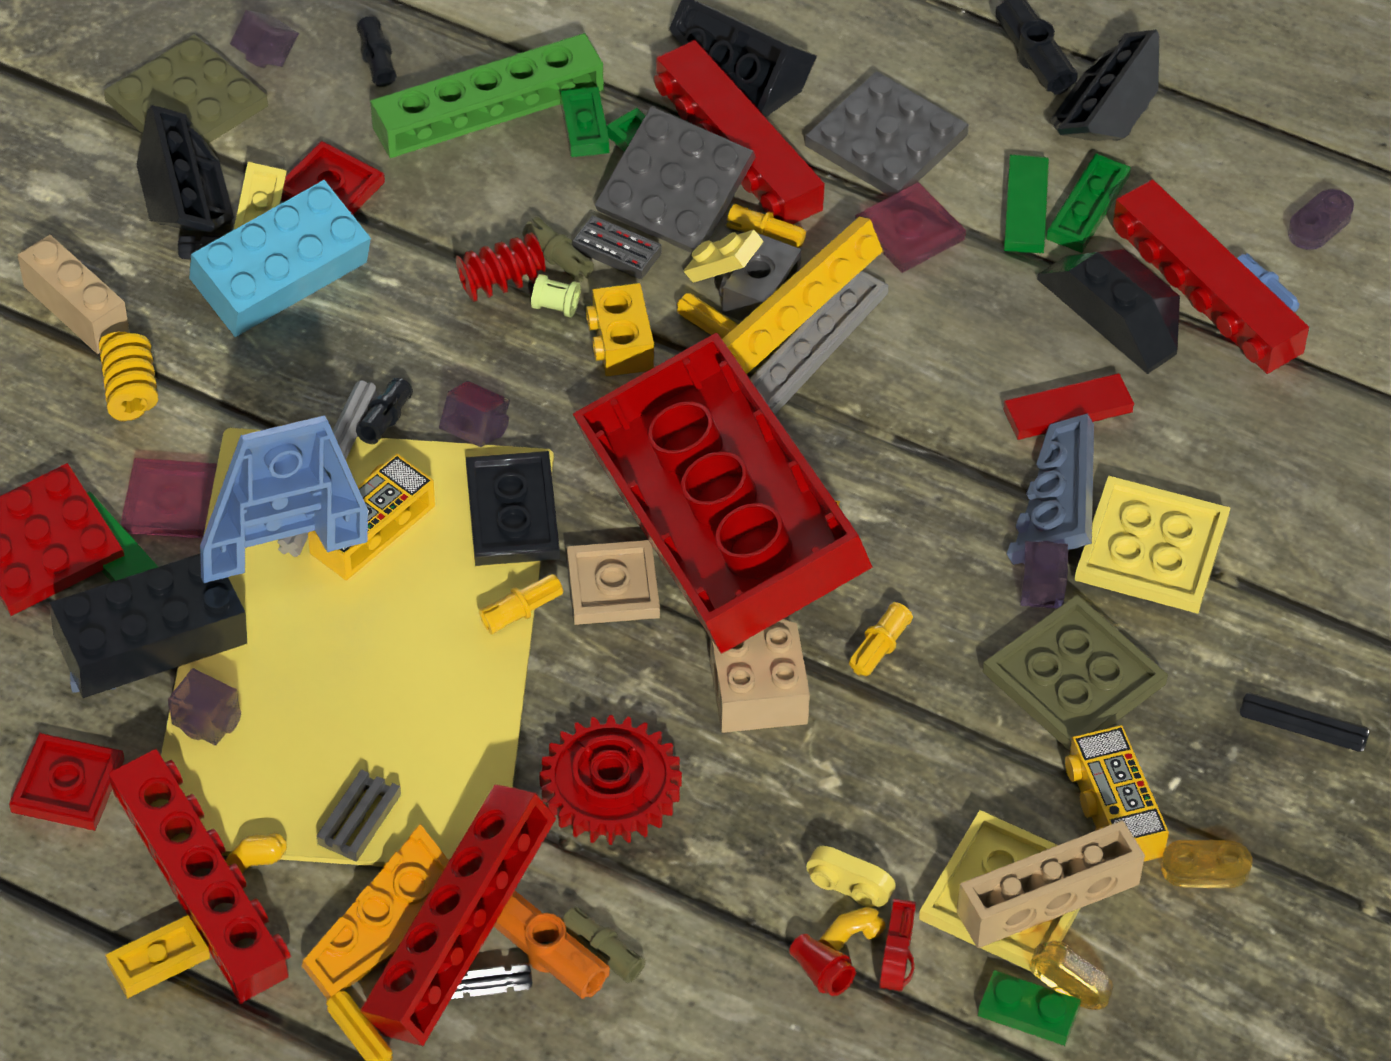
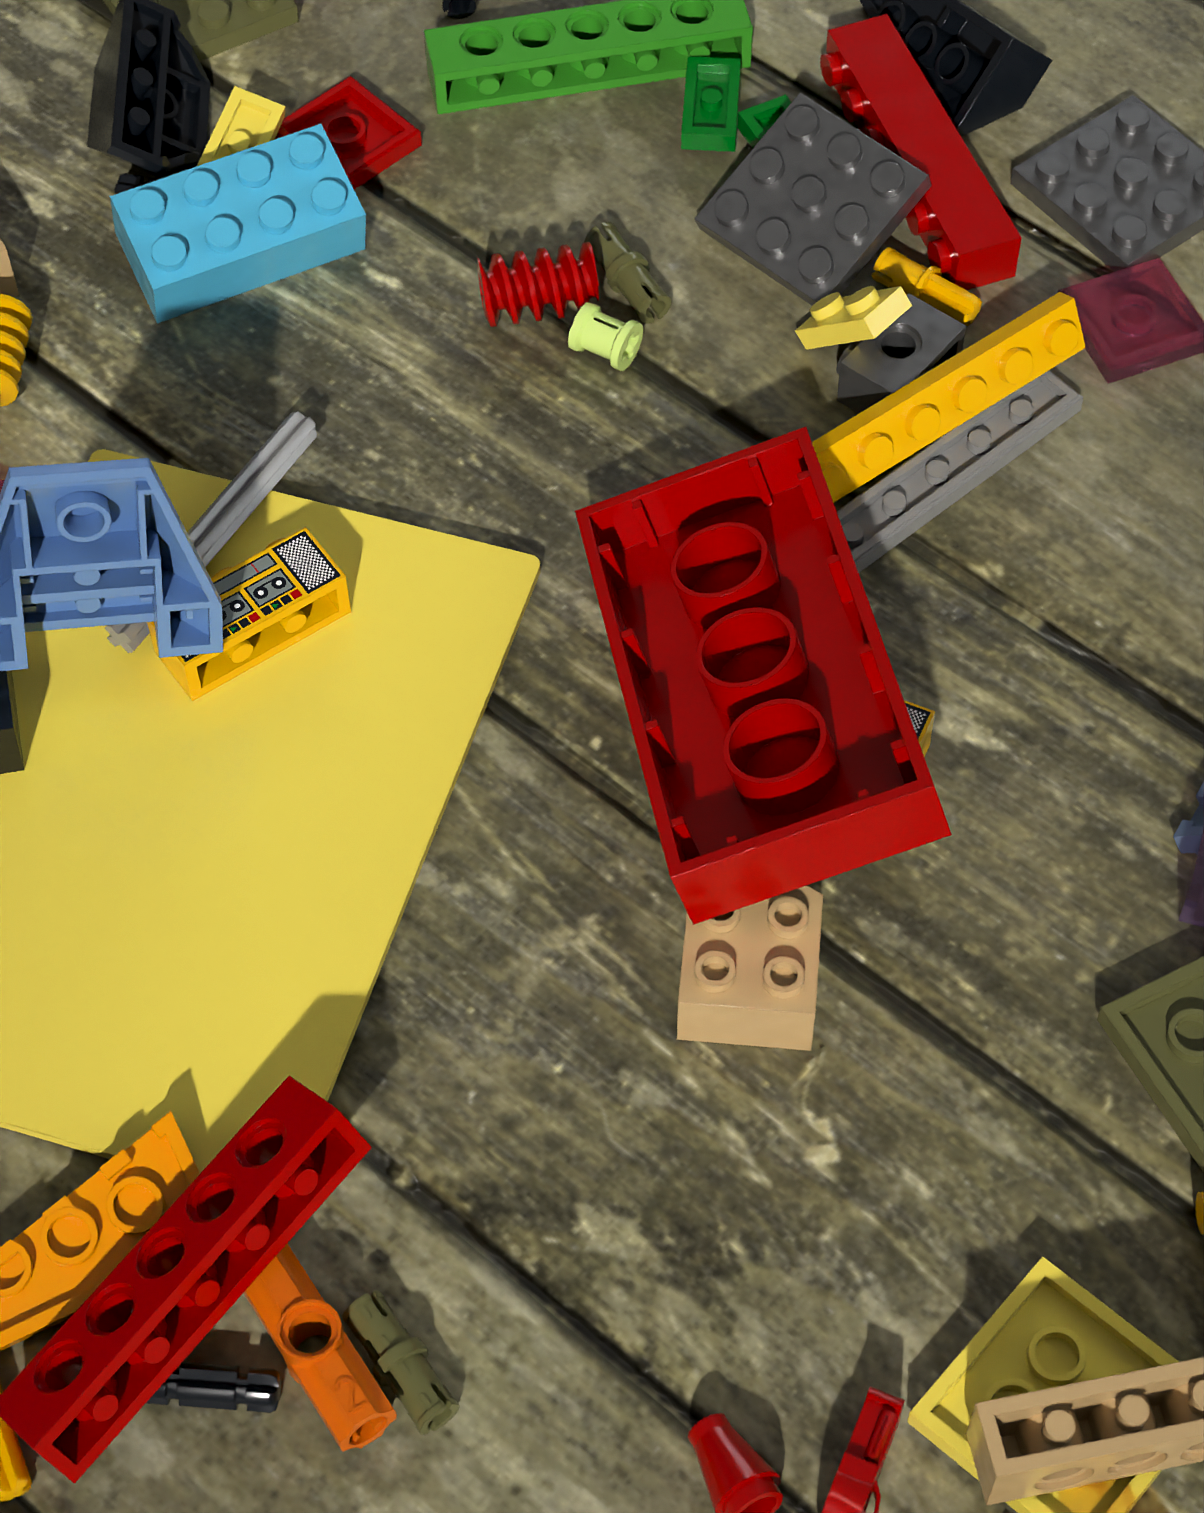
camera: 15 degrees right, 5 degrees up
flat silver tile [317,769,401,862] -> none
black pin [356,378,413,444] -> none
clear purple brick [439,381,510,447] -> none
black tile [466,451,560,566] -> none
yellow axle [478,574,564,634] -> none
red gear [539,715,682,845] -> none
tan plate [567,540,660,625] -> none
tile [573,215,661,280] -> none
yellow brick [586,283,654,376] -> none
yellow axle [677,293,738,339] -> none
light yellow plate [806,846,896,907] -> none
yellow arm [818,907,886,951] -> none
yellow axle [849,602,913,676] -> none

